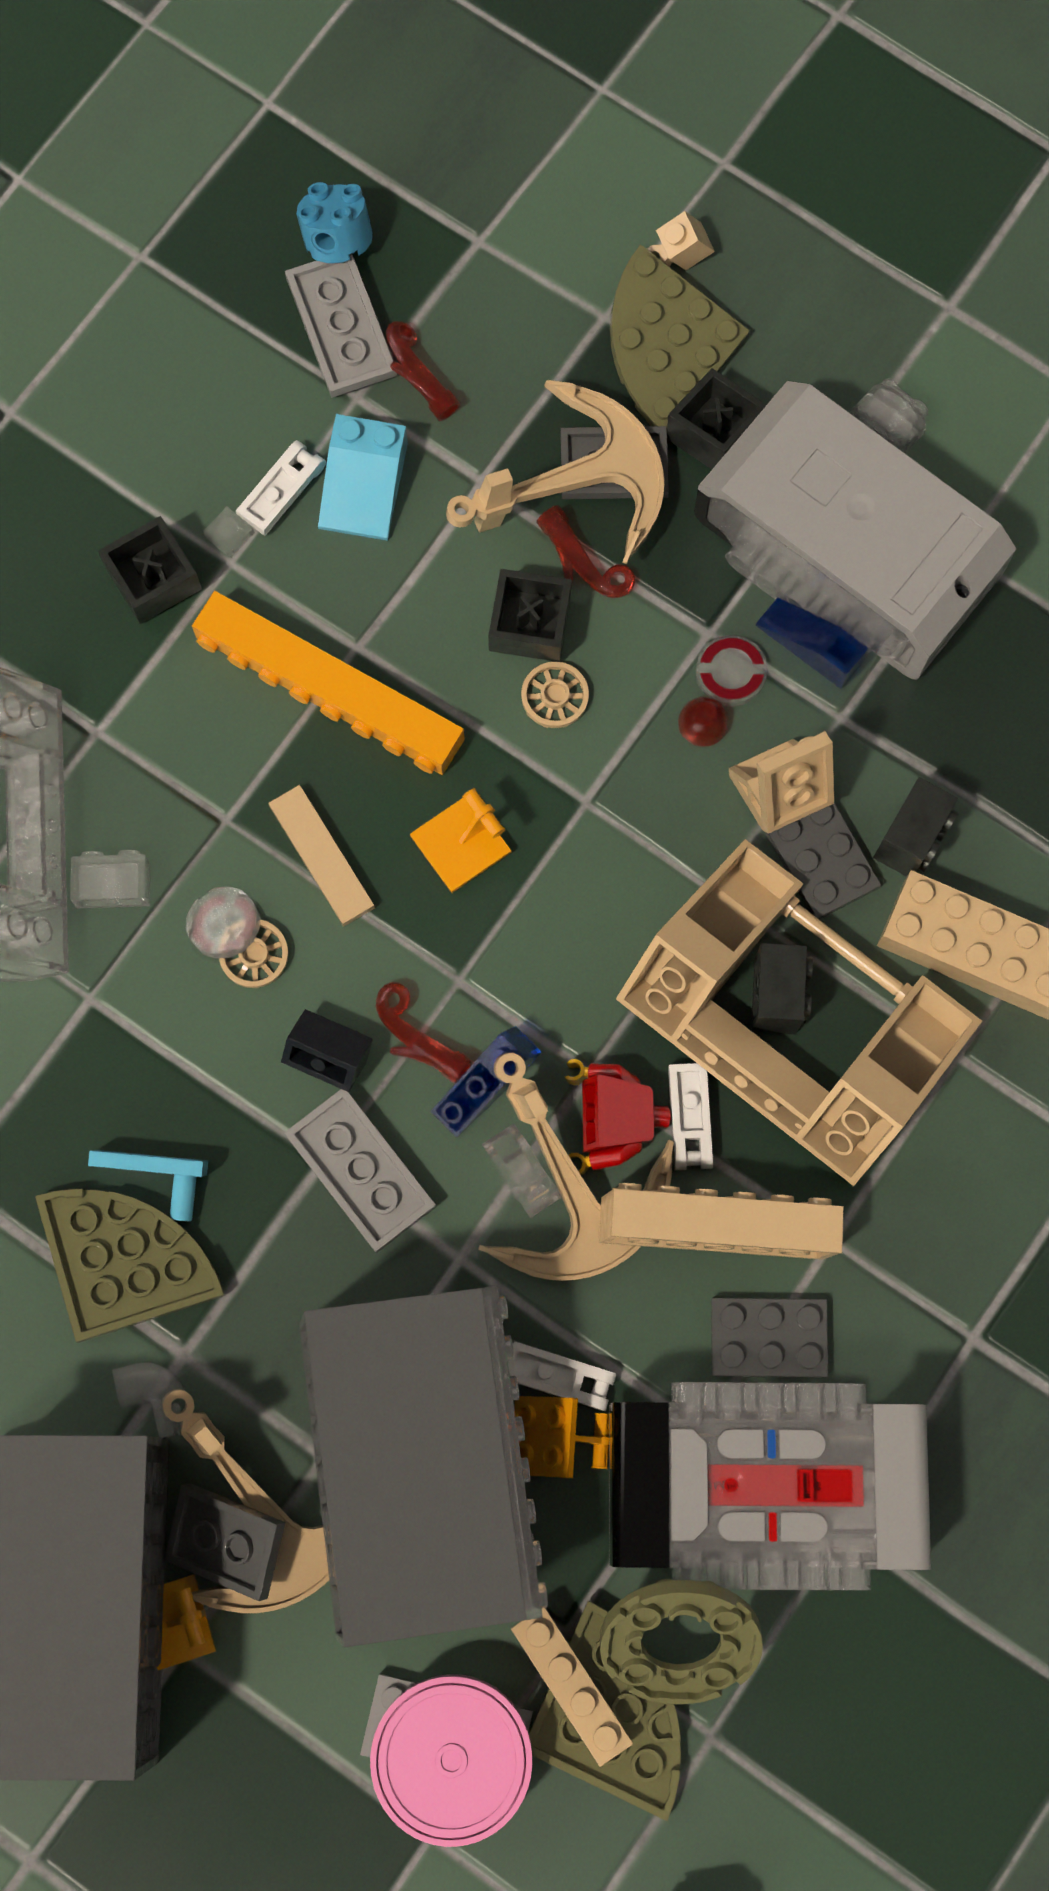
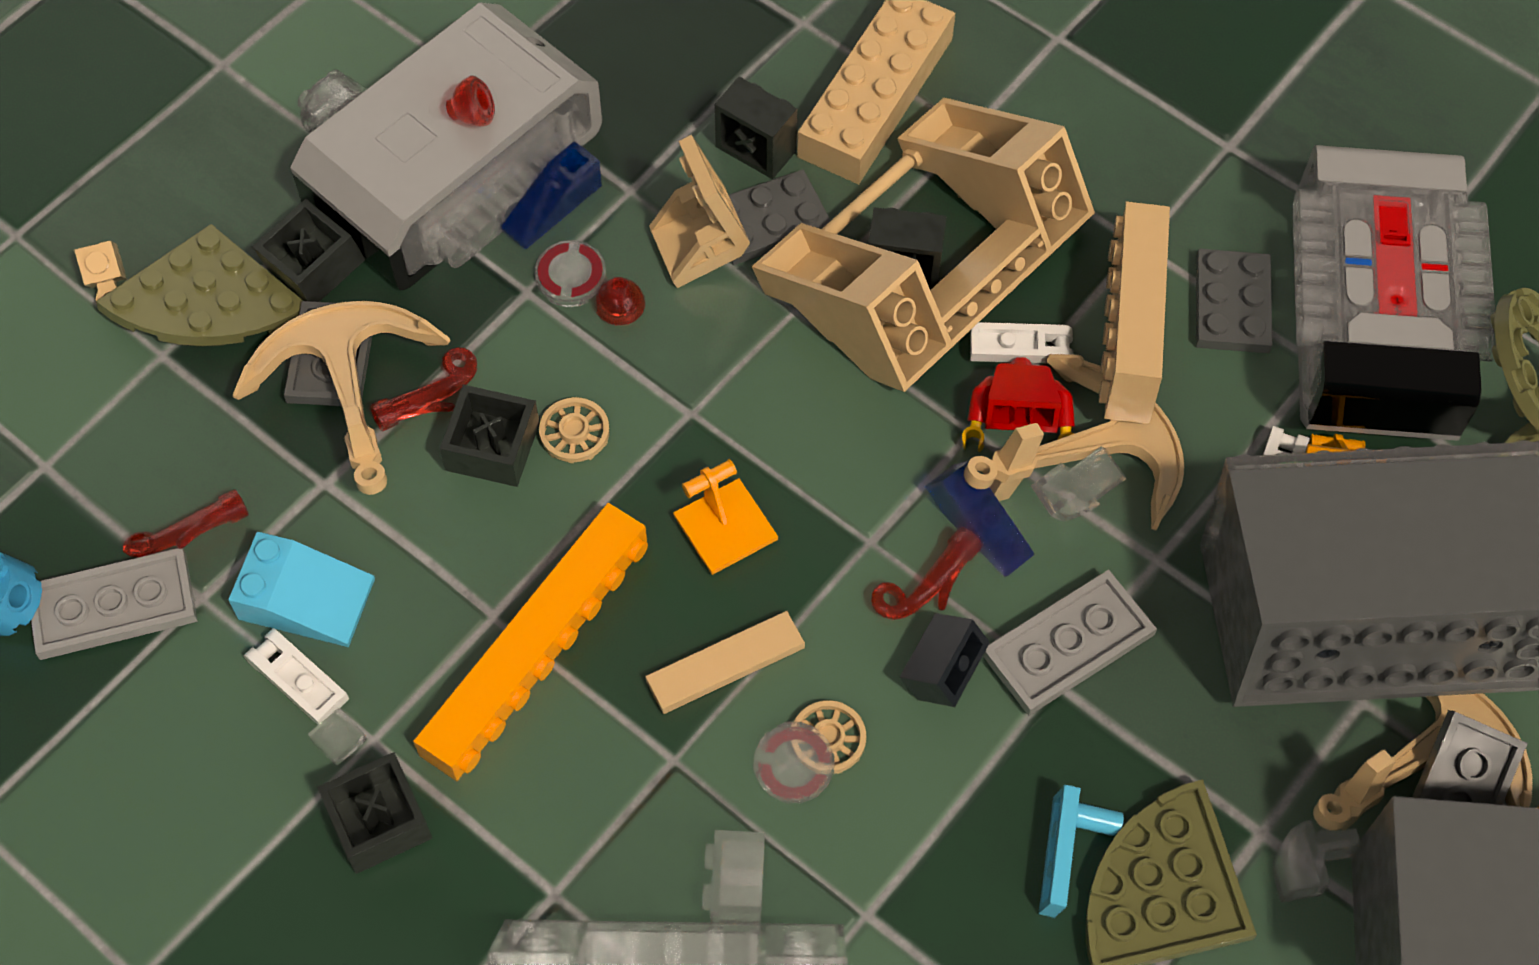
camera: 85 degrees left, 15 degrees down
none -> clear red brick [446,75,495,127]

